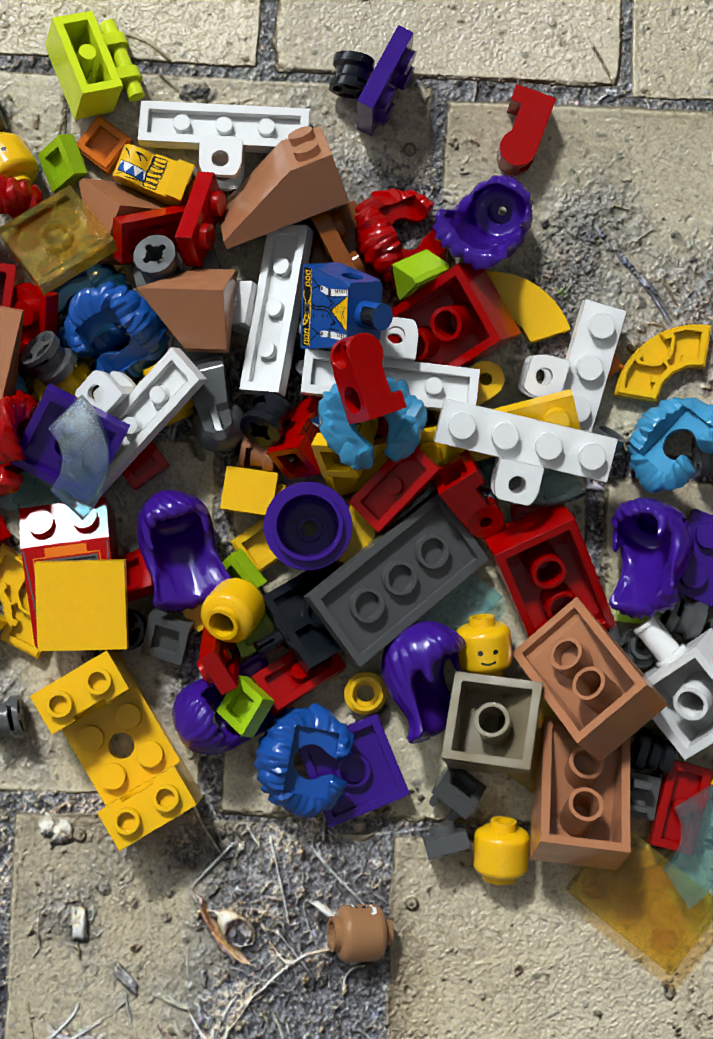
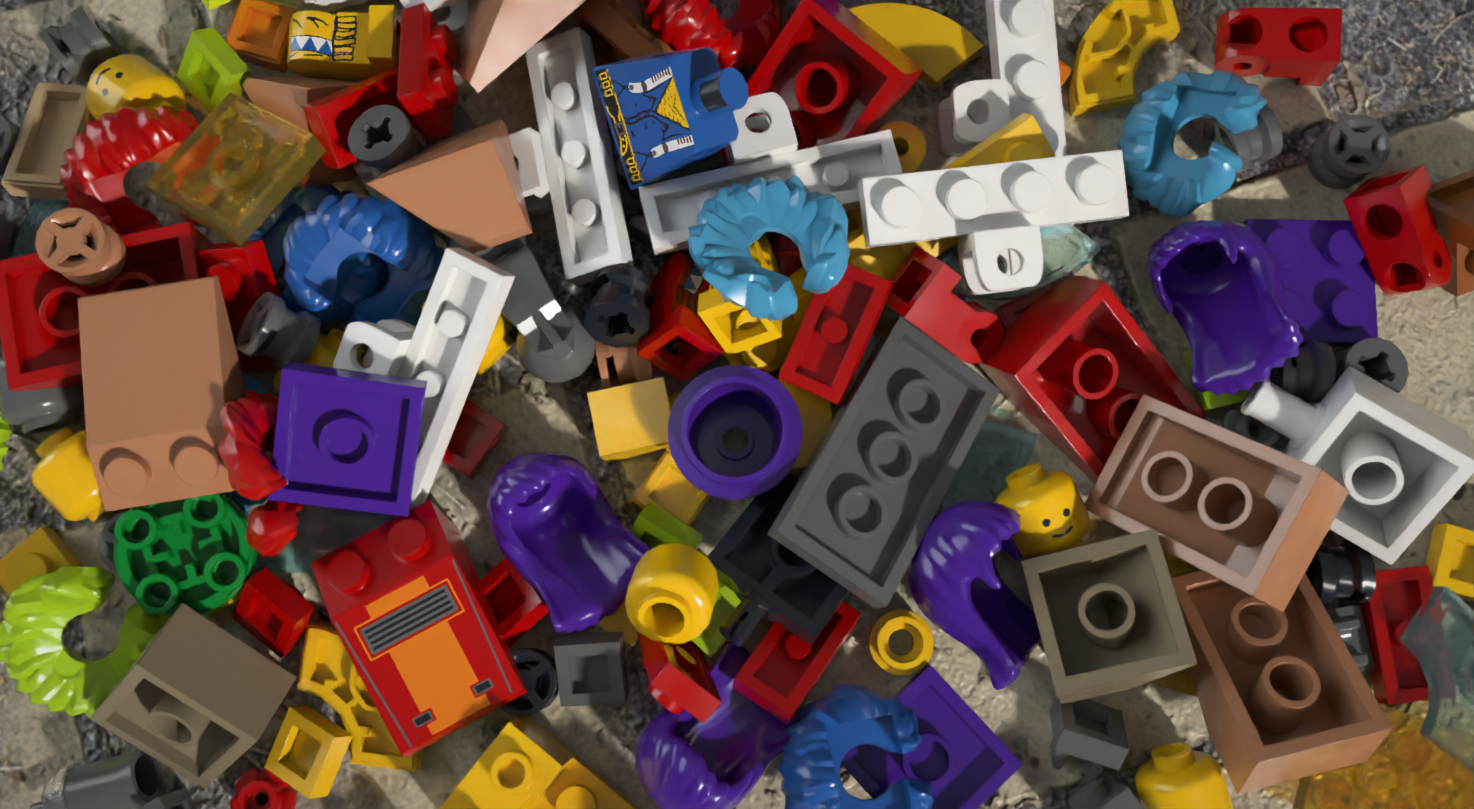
camera: 20 degrees left, 5 degrees down
yellow tile [34,559,129,652] -> none
clear light blue tile [48,394,110,521] -> none
lime plate [216,675,275,738] -> none
red leg [330,333,407,425] -> none
lime slope [392,249,450,301] -> none

